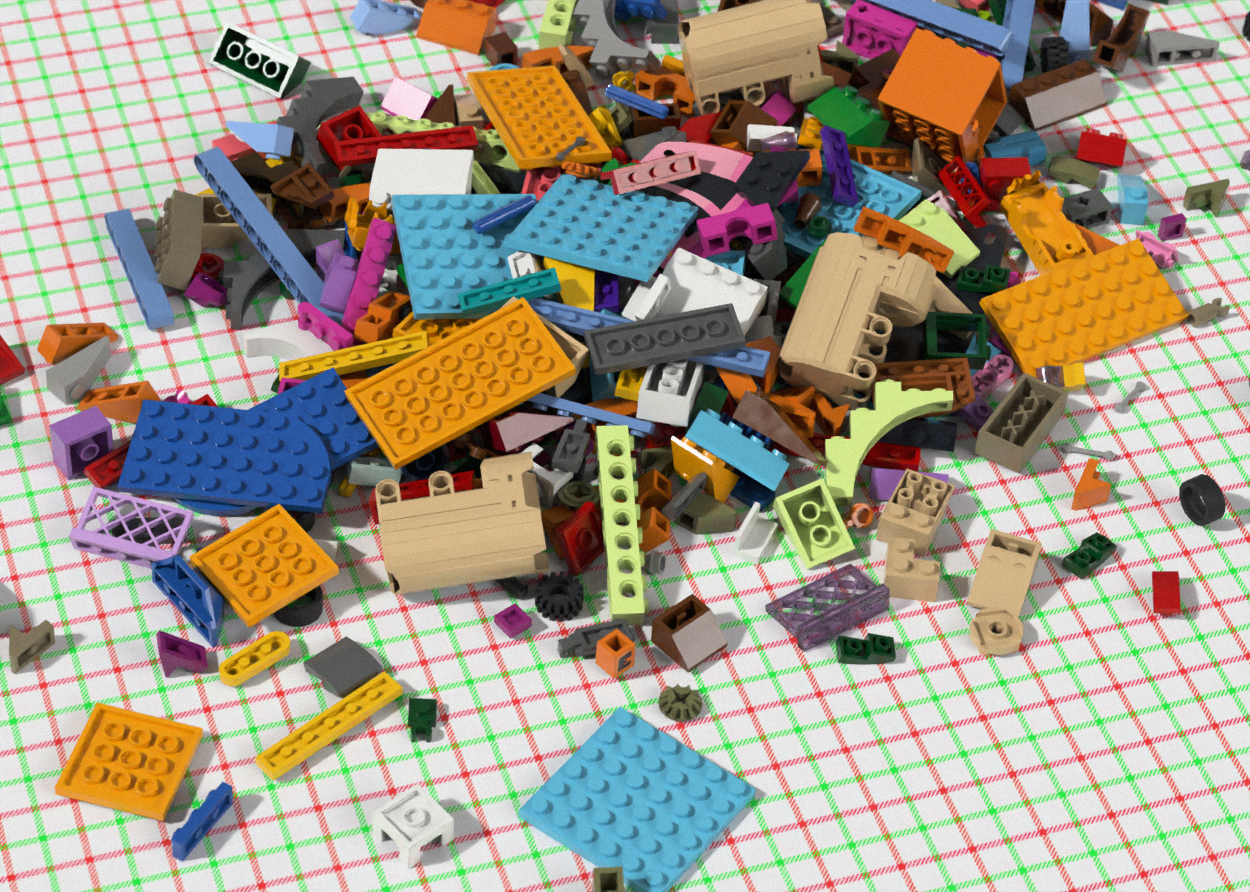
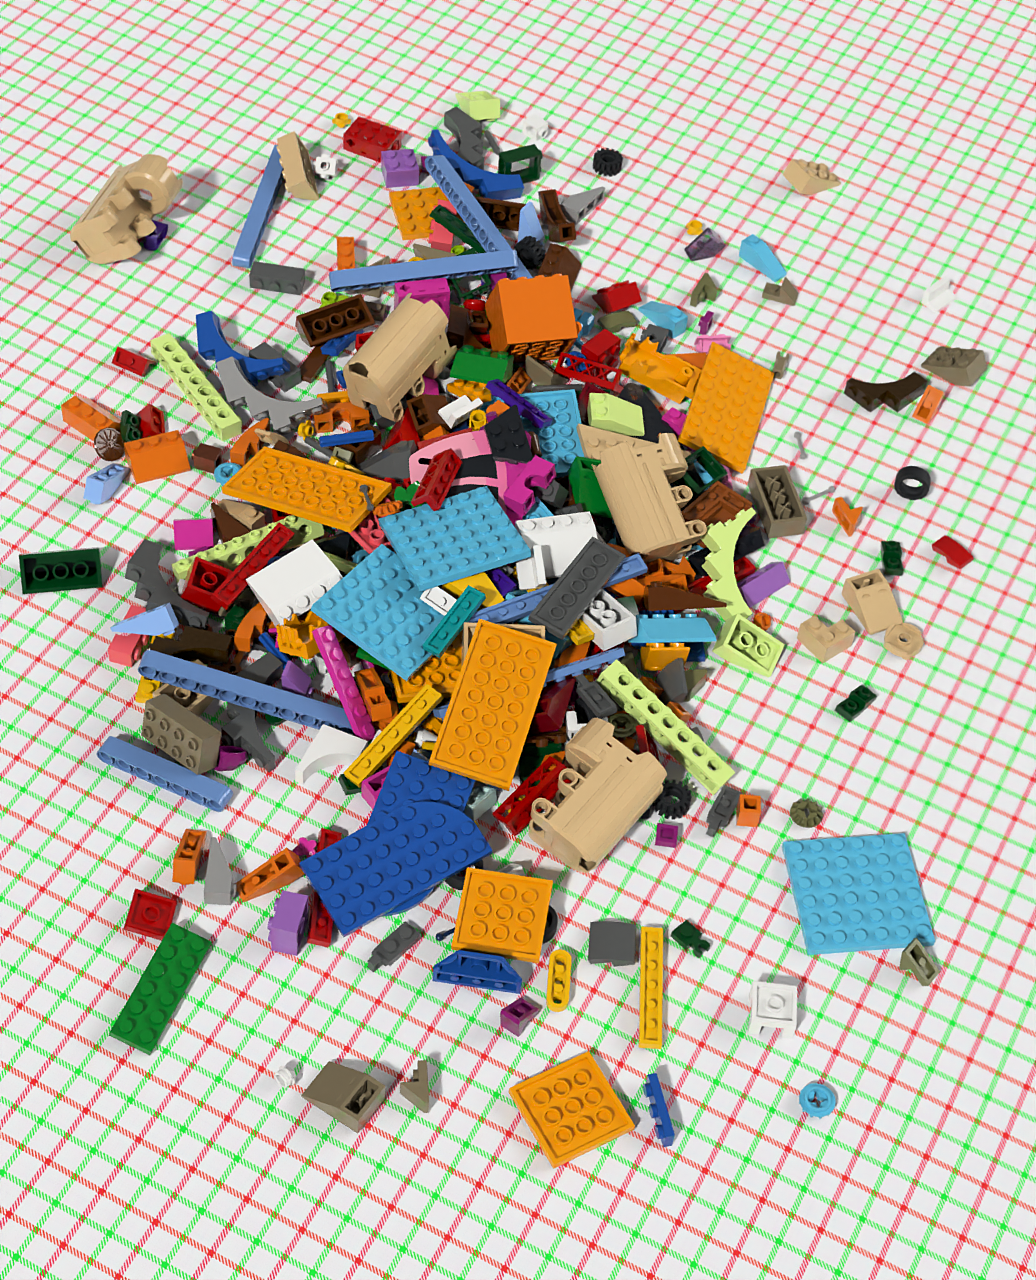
camera: 45 degrees left, 5 degrees up
lavender fence [69,487,194,569] -> none
reddish brown wing [270,163,335,209] -> none
dark pink plate [297,302,353,351] -> none
medium lavender slope [319,252,359,314] -> none
blue axle [473,195,536,234] -> none
reddish brown slope [651,594,727,673] -> none
white panel [733,502,778,565] -> none
clear purple cone [761,130,797,152] -> none
clear purple fence [765,564,890,652] -> none
dark green plate [807,216,832,238] -> none
orange slope [854,206,954,273] -> none
tan slope [876,469,955,557] -> none
dark green slope [956,264,1011,292] -> none
leg [1035,363,1086,391] -> none

